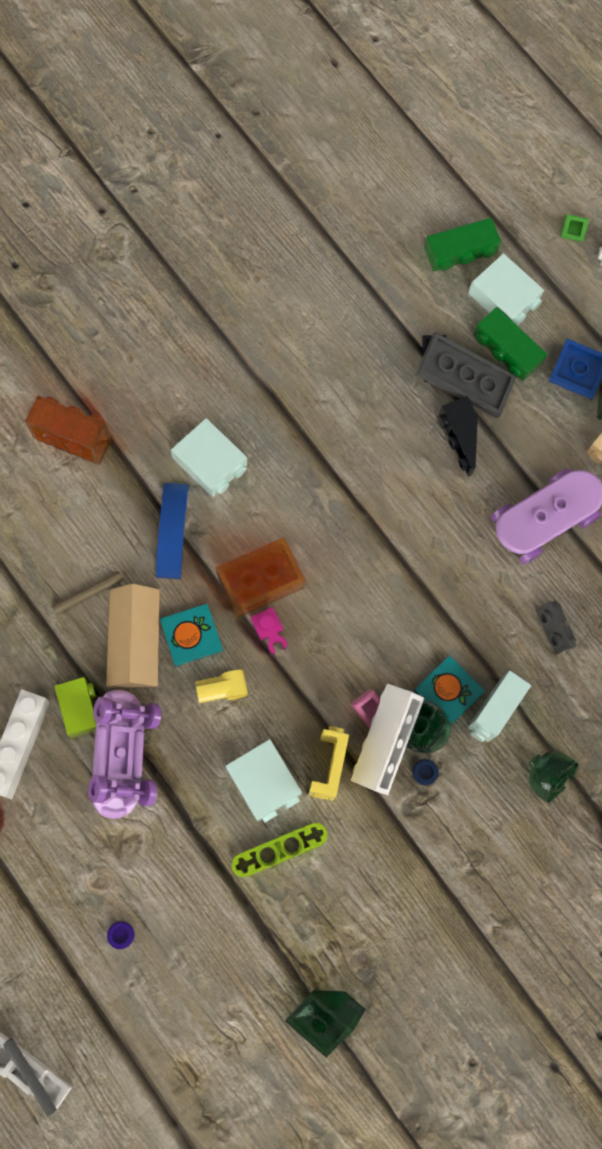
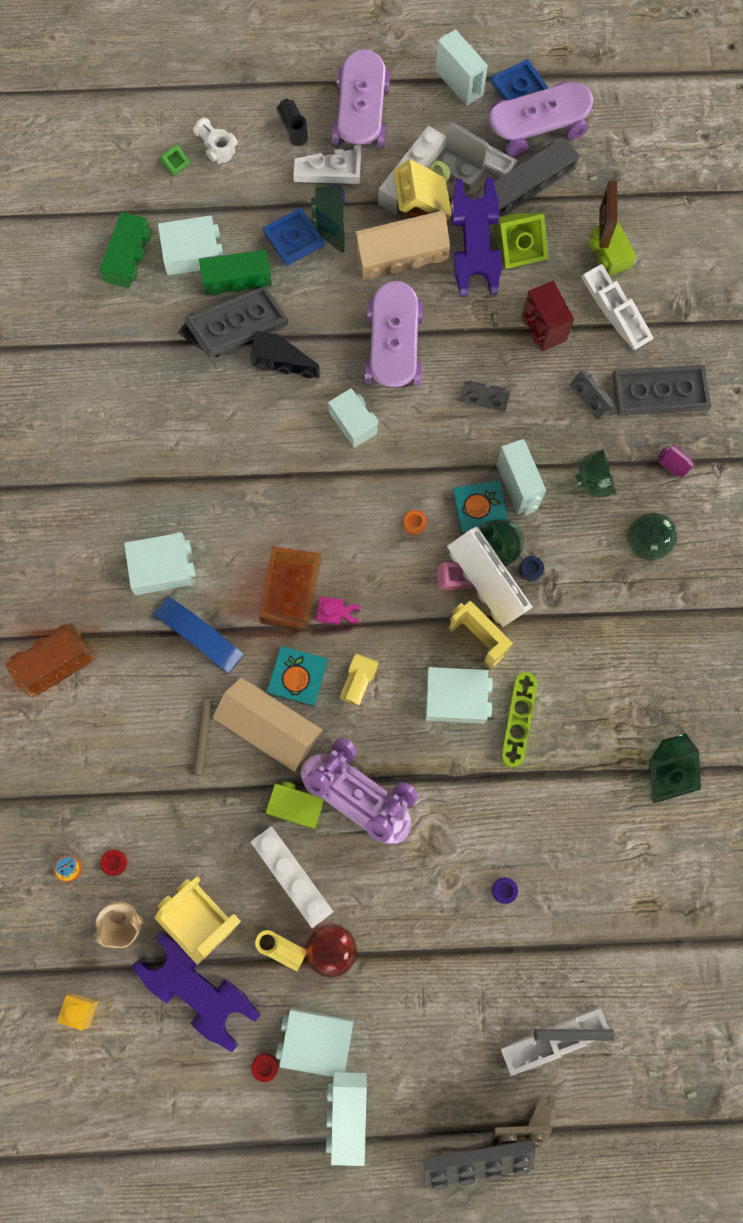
camera: 50 degrees left, 0 degrees up
none -> light aqua brick [328,388,379,448]
none -> orange tile [403,510,427,535]
none -> clear green cylinder [627,512,678,561]

